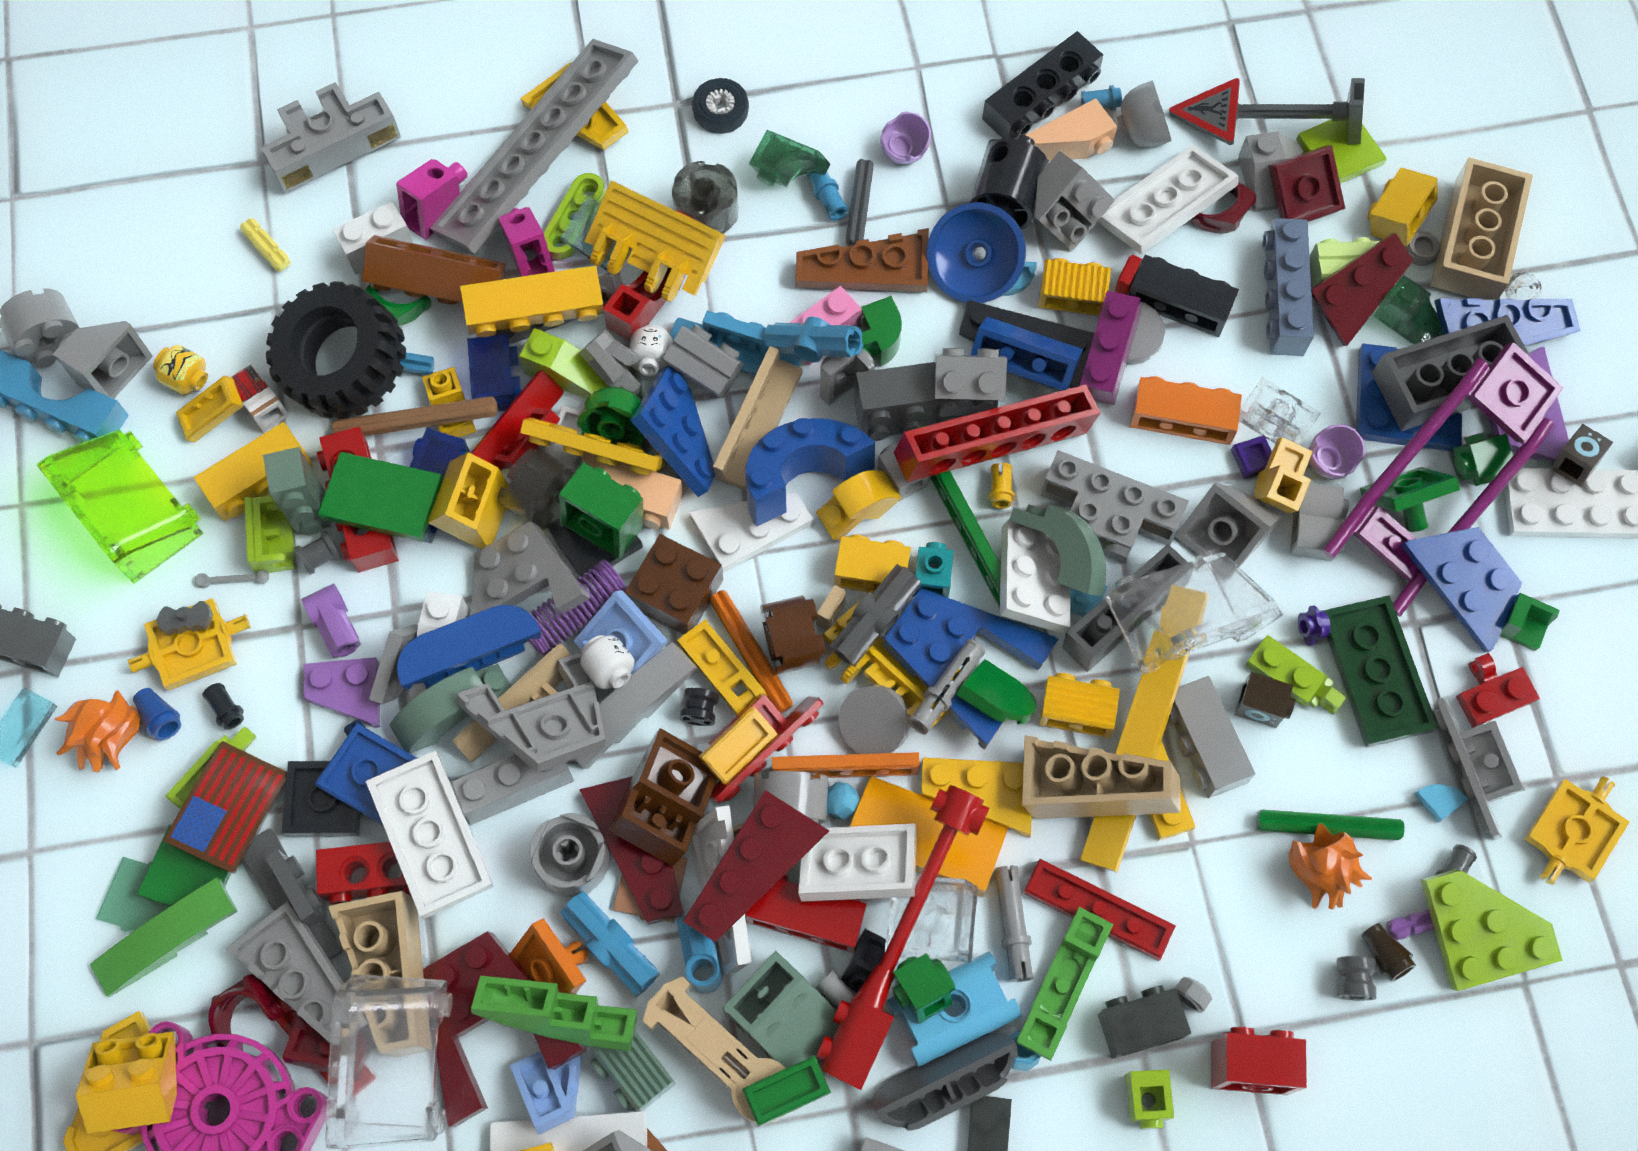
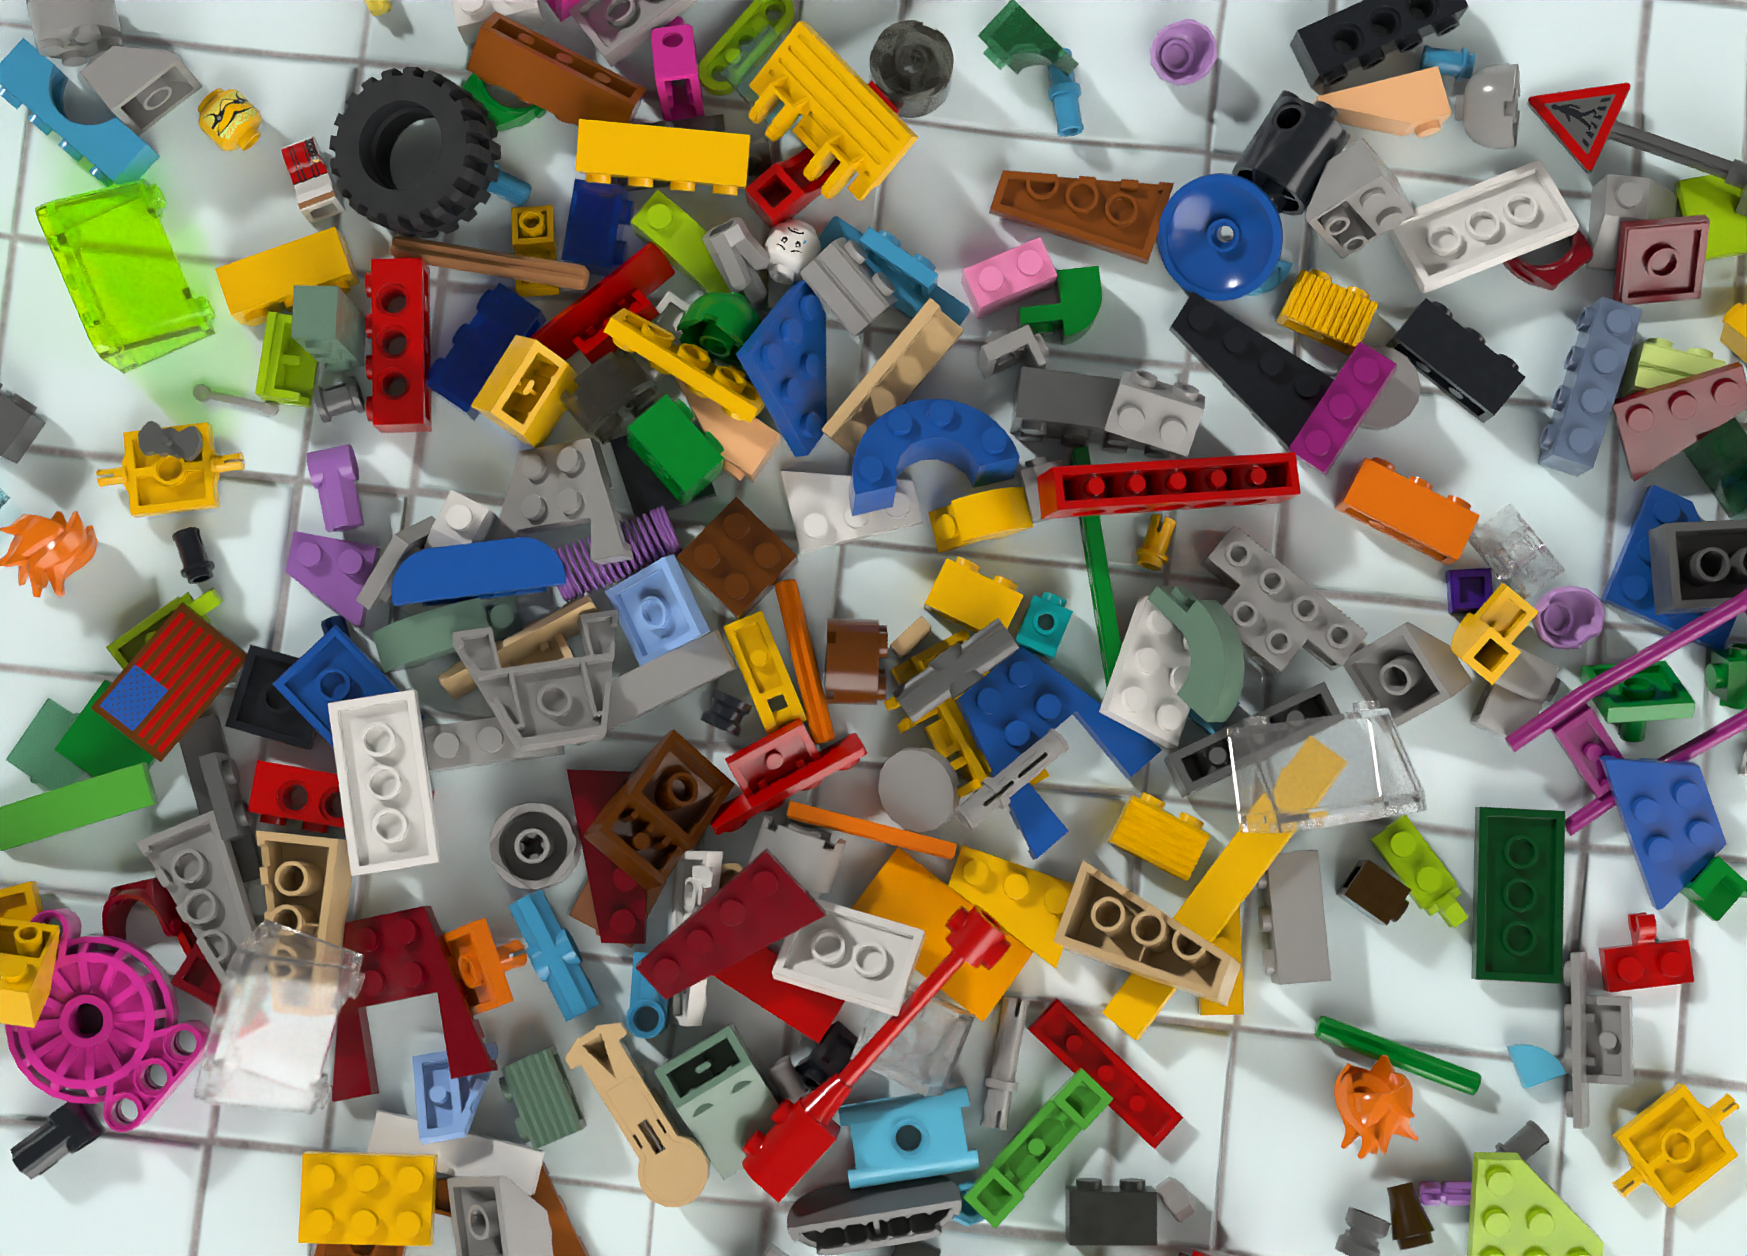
camera: 15 degrees right, 15 degrees up
blue cone [133,688,182,741] -> none
yellow plate [176,375,243,443] -> none
green tile [318,452,443,542] -> none
bright green slope [471,976,637,1052] -> none
white head [580,635,635,689] -> none
yellow tile [698,707,778,784] -> none
green tile [742,1055,831,1127] -> none
dark azure piece [764,316,864,363] -> none
medium azure tile [827,782,860,820] -> none
dark grey axle [846,159,874,246] -> none
green brick [892,953,956,1024] -> none
green tile [957,659,1037,725] -> none
blue brick [970,317,1083,390] -> none
red tile [1114,254,1142,295] -> none
dark purple plate [1298,605,1331,646] -> none

